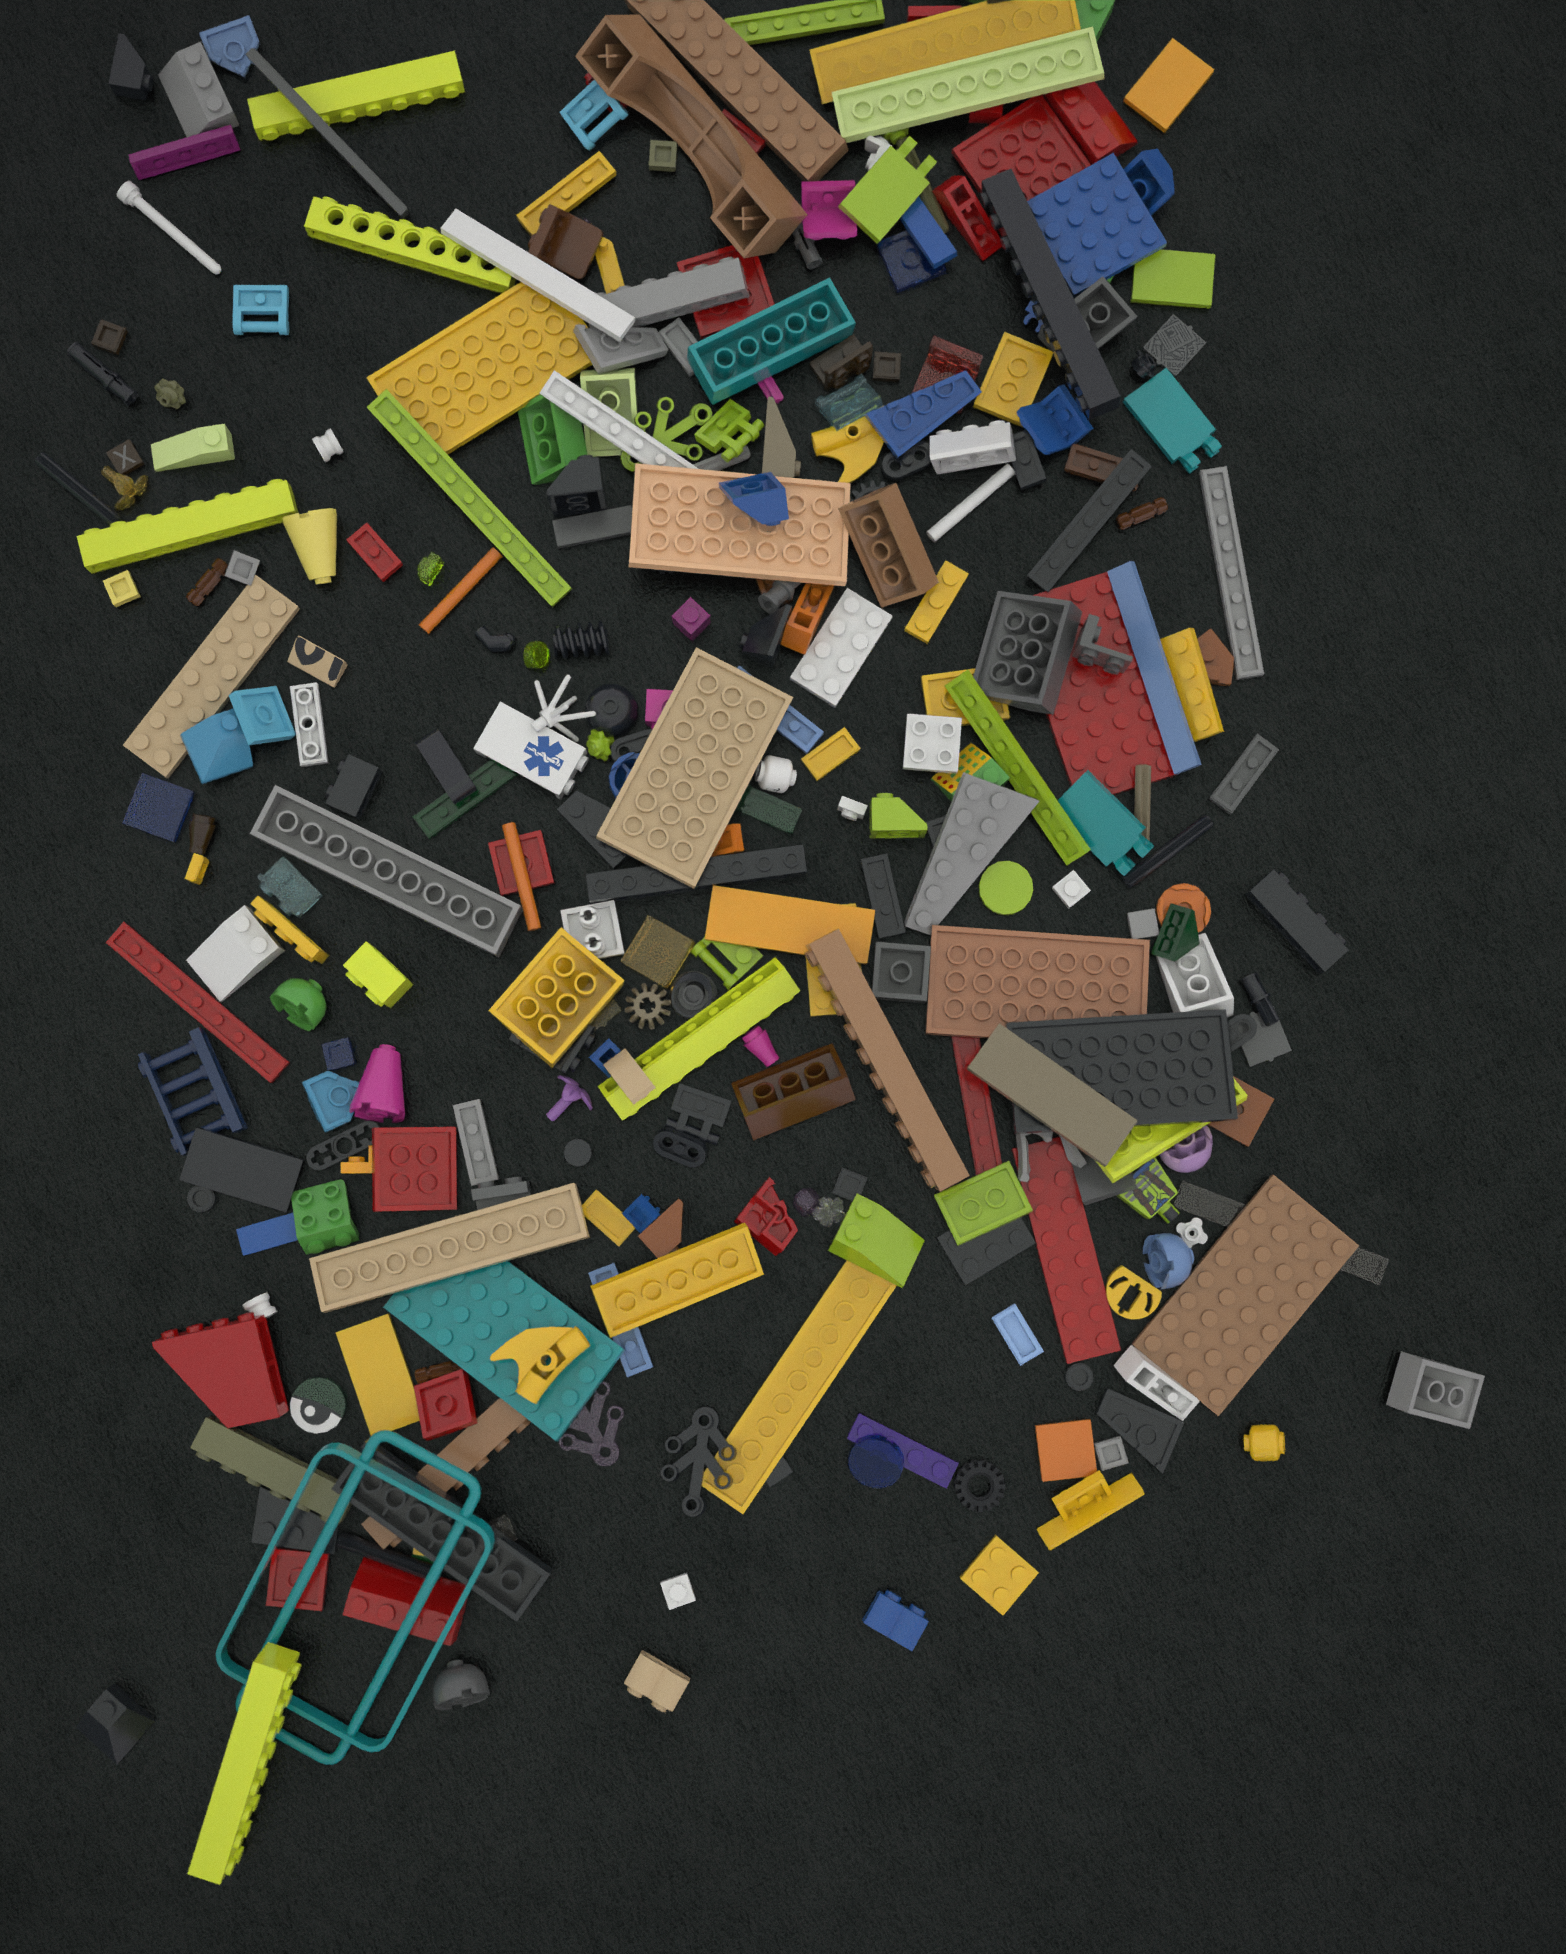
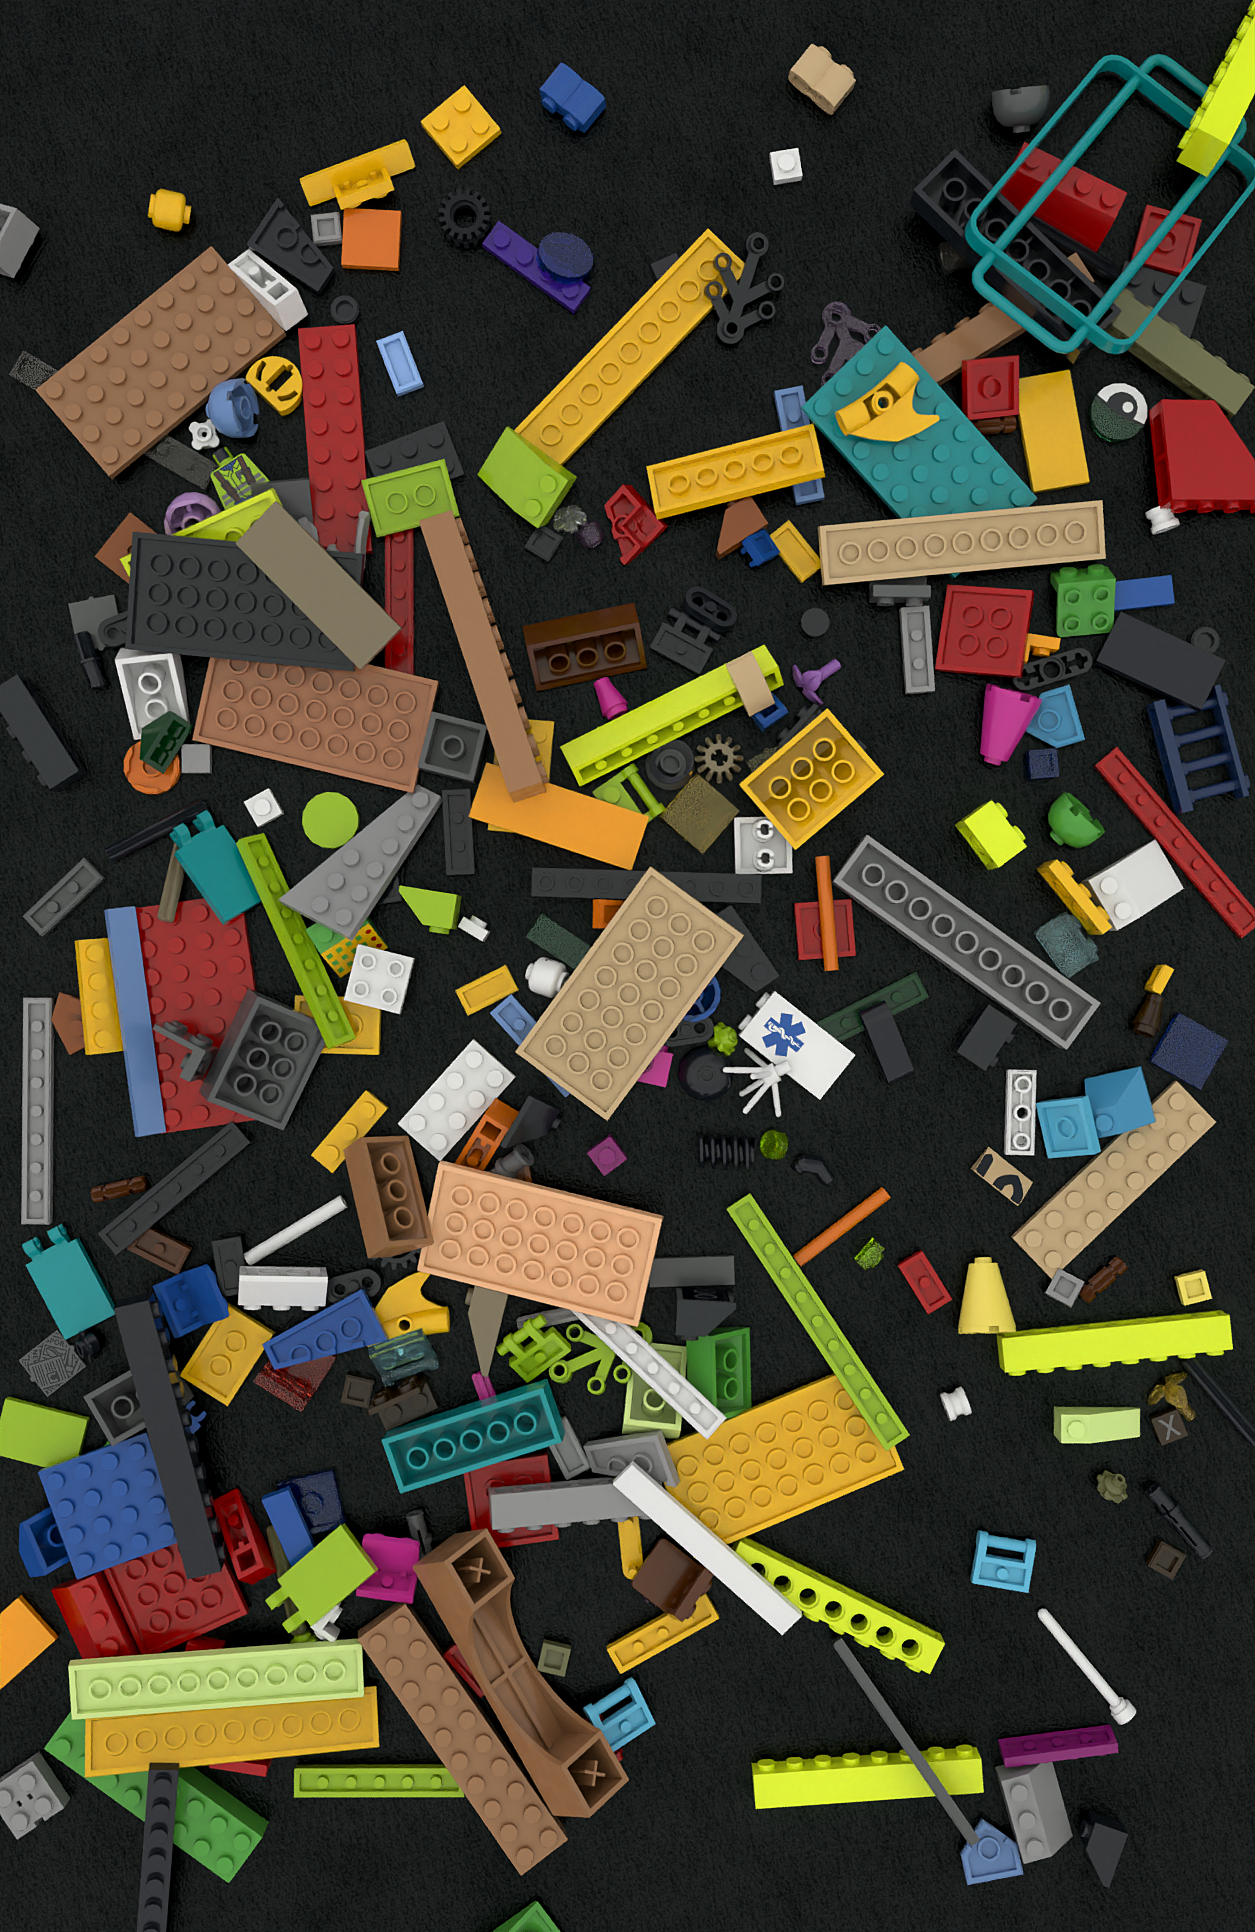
camera: 160 degrees left, 5 degrees up
blue slope [719,472,789,526] -> none

